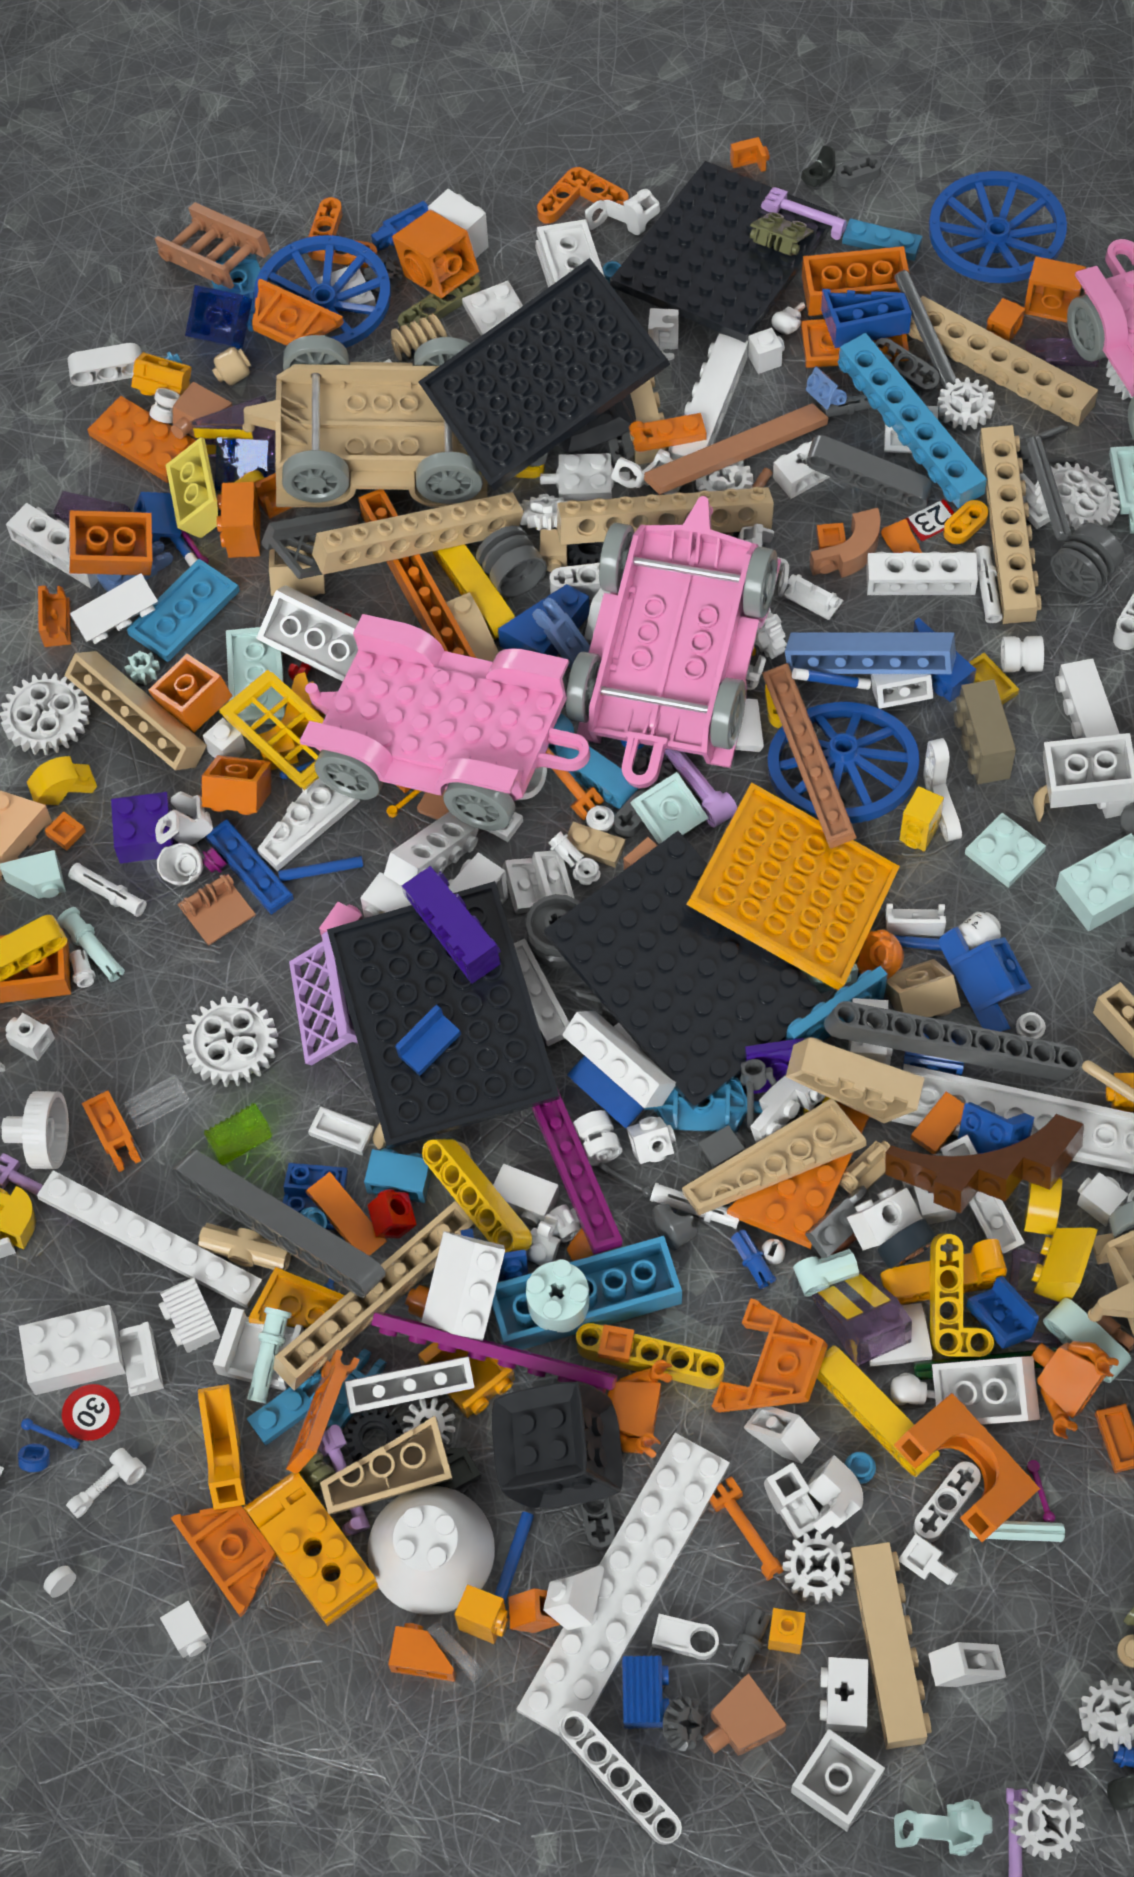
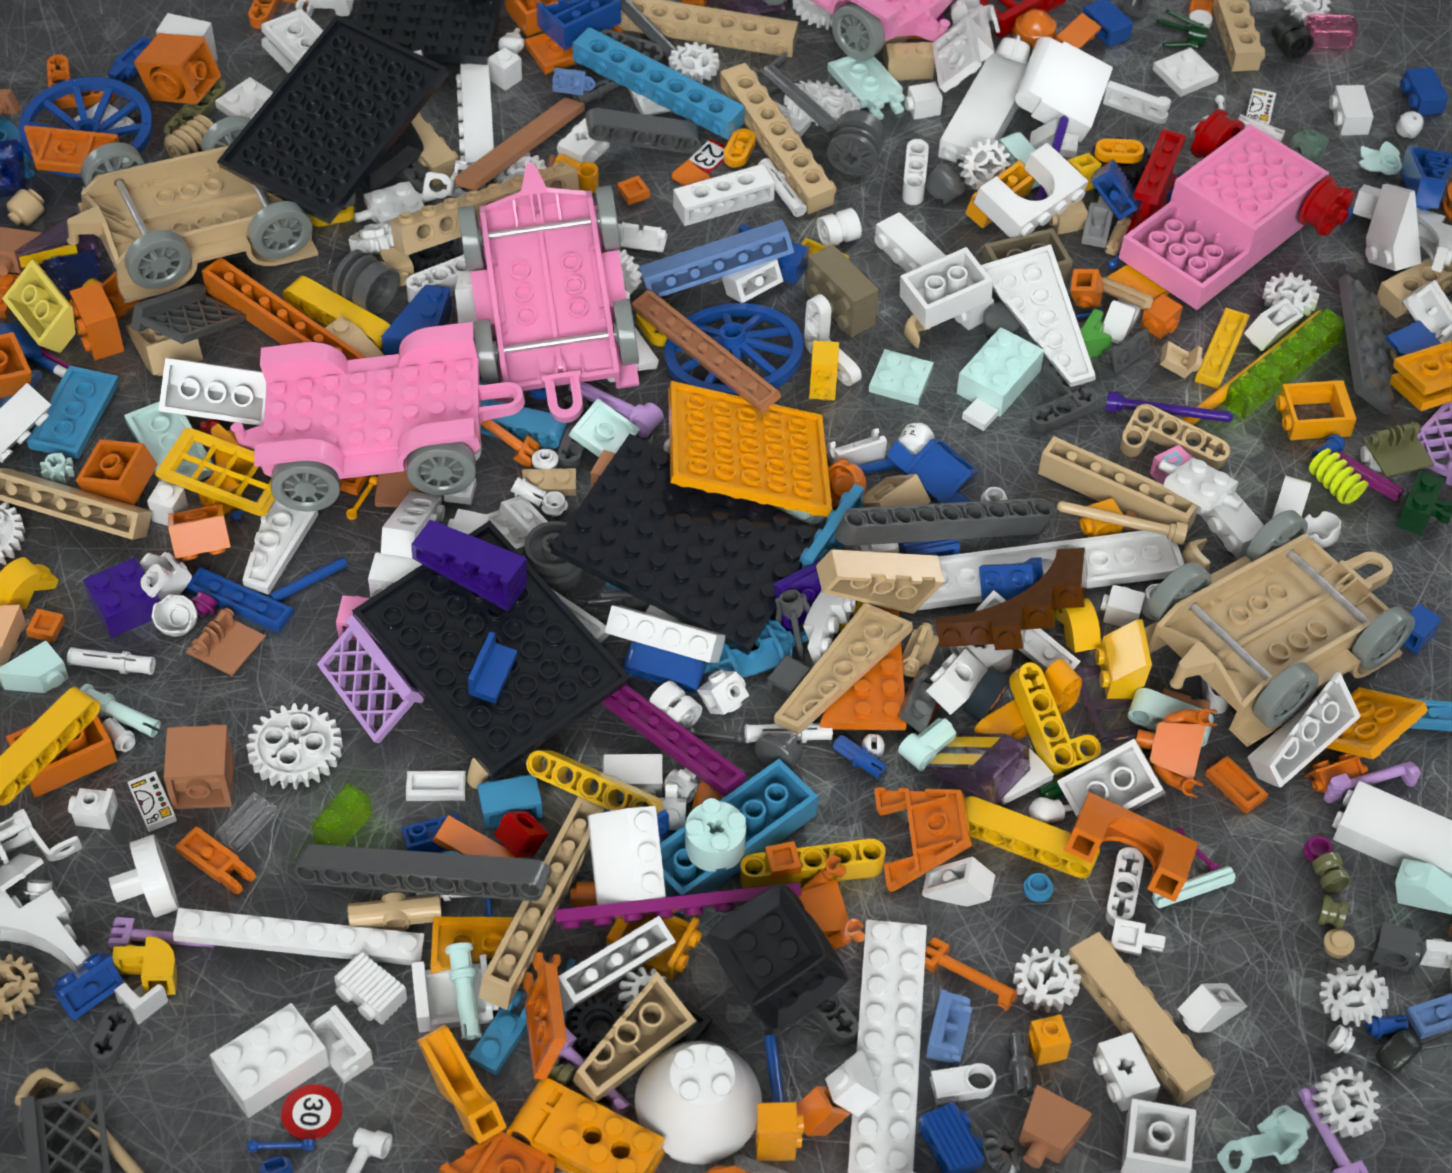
camera: 30 degrees left, 10 degrees down
tan brick [312,492,524,575] -> none
medium blue hinge [532,597,590,669] -> none
orange plate [629,413,707,452] -> none
white brick [764,1462,819,1540] -> none
blue bar [792,668,871,690] -> none
white brick [807,1455,863,1534] -> none
nougat arch [810,508,880,578] -> none
orange tile [910,1091,964,1155] -> none
blue bracket [966,1276,1039,1349] -> none
none -> white tile [127,771,177,832]
none -> nougat brick [164,724,234,810]
none -> light orange piece [552,154,599,194]
none -> medium blue hinge [926,989,972,1066]
none -> white tile [962,398,999,431]

